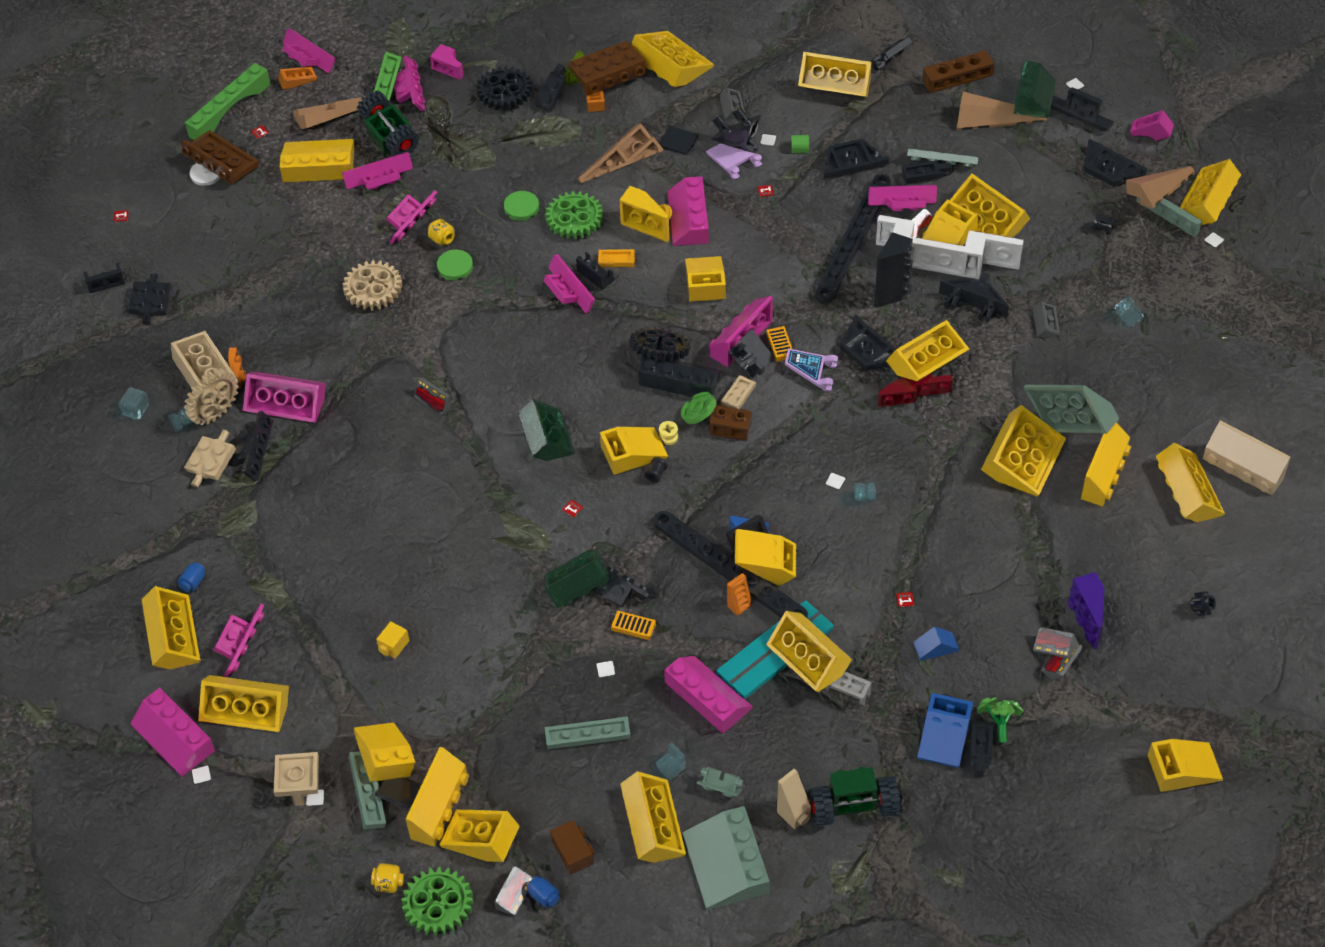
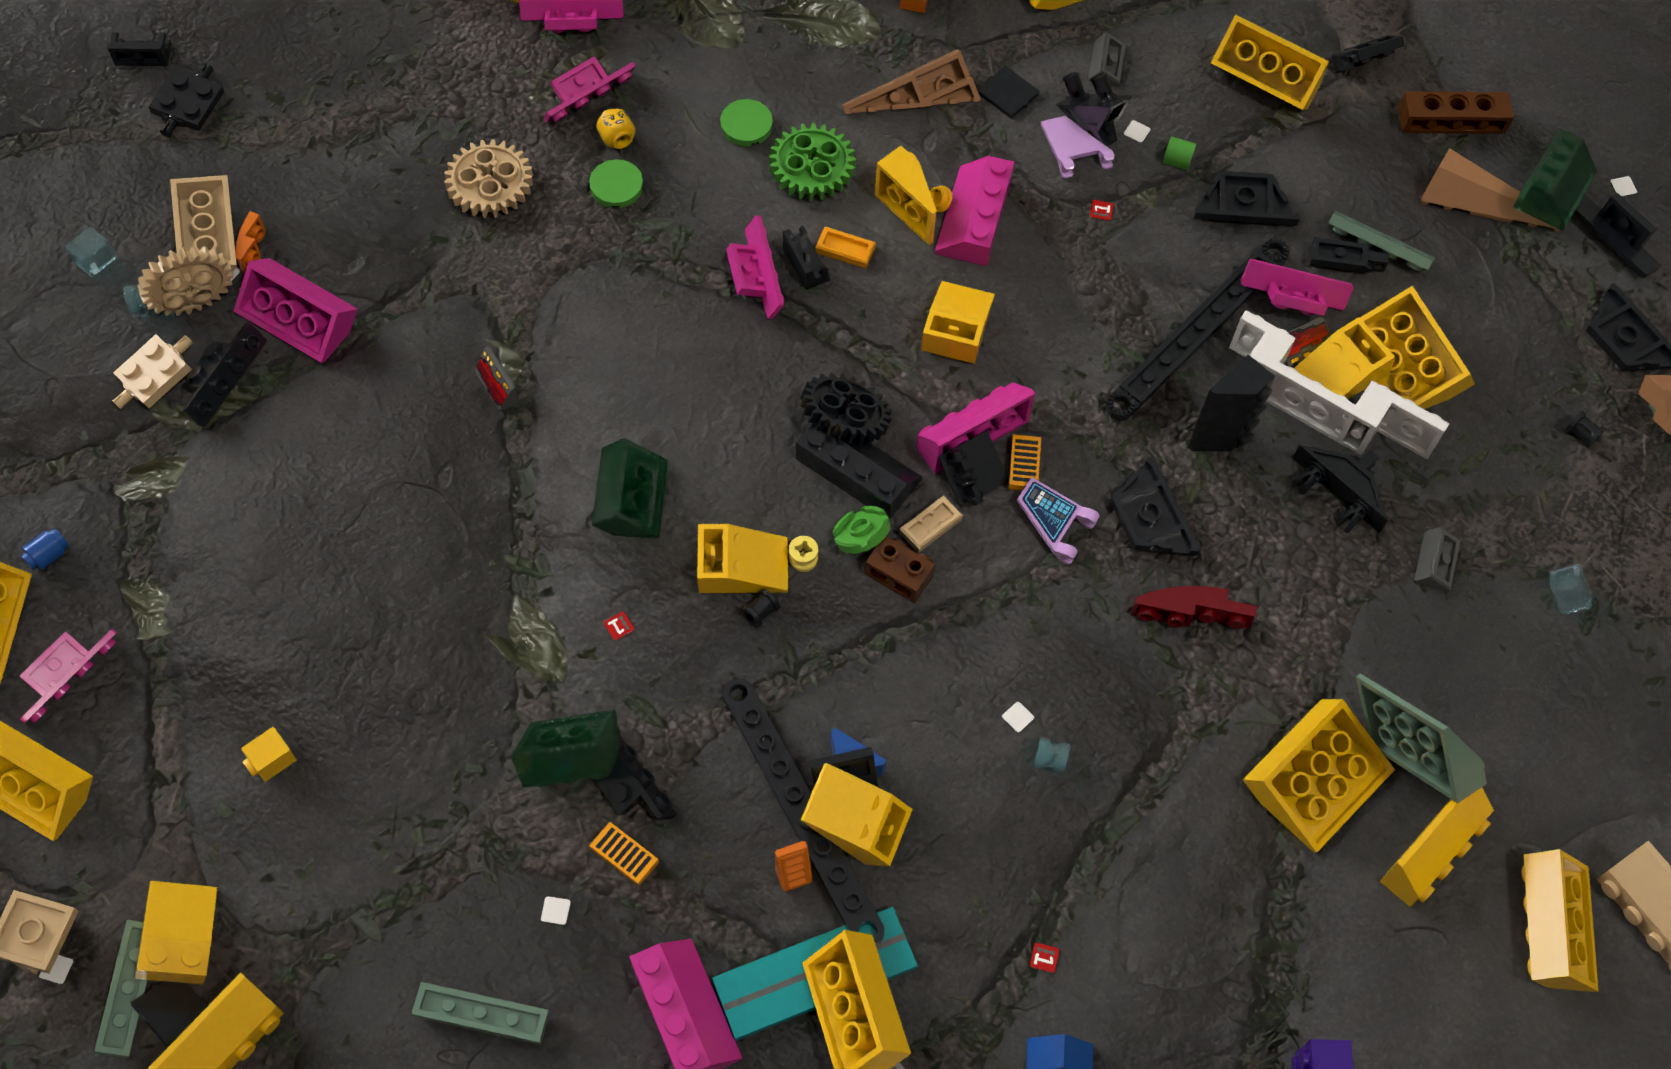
camera: 15 degrees right, 10 degrees up
yellow slope [886,320,969,381] -> none

